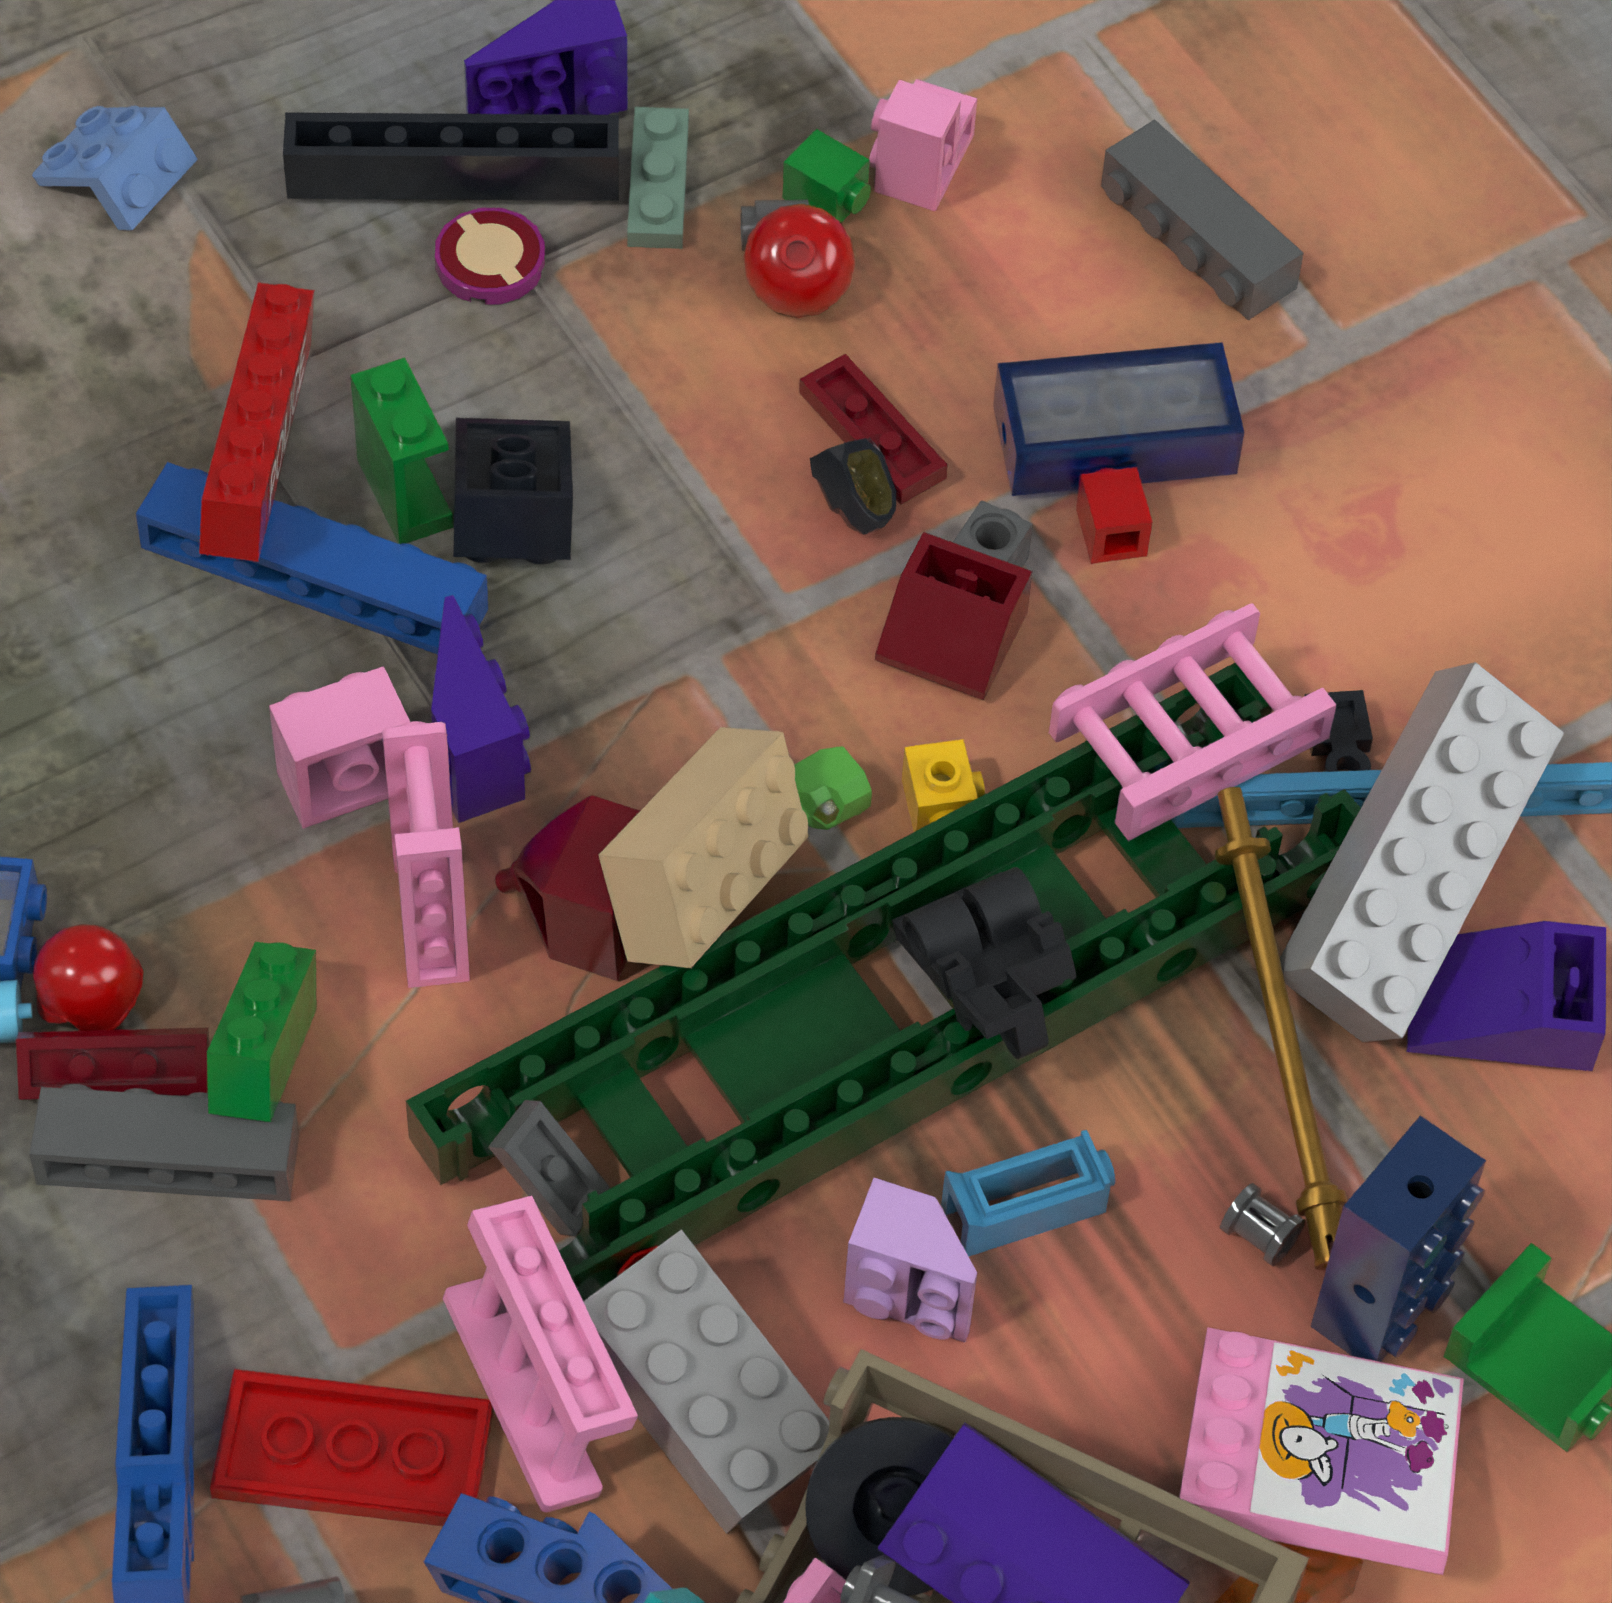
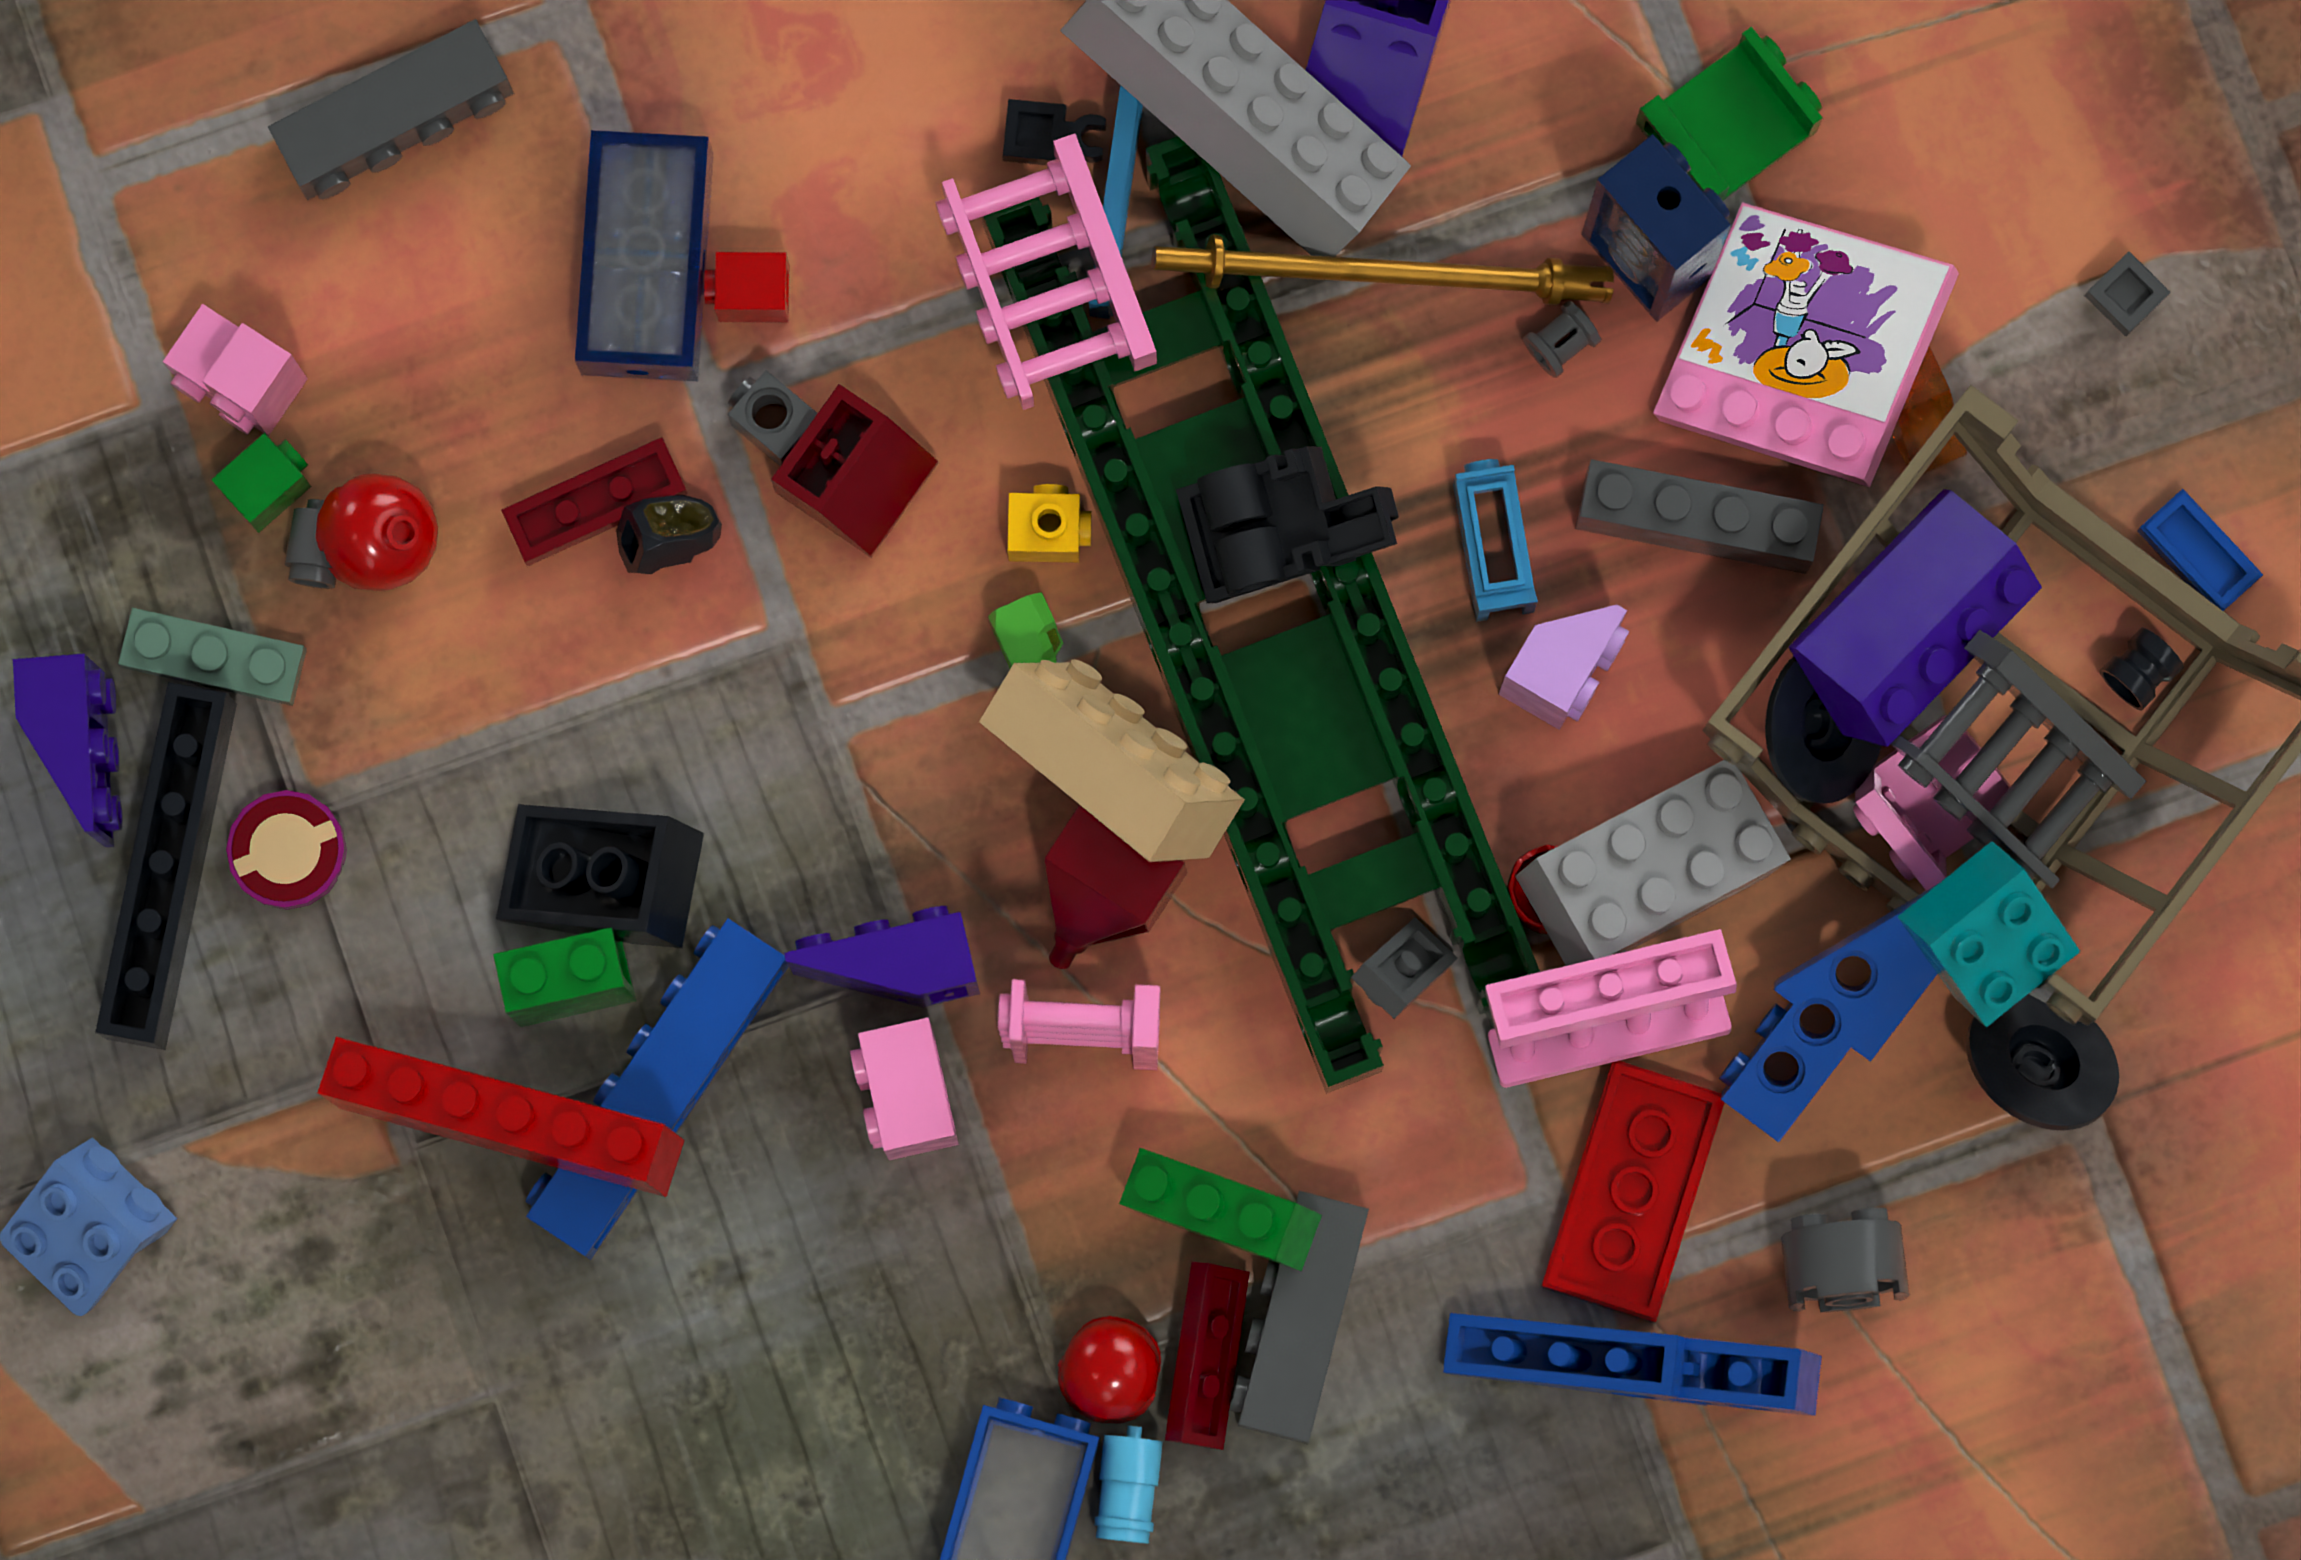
camera: 75 degrees left, 25 degrees up
none -> dark grey brick [1575,459,1824,574]

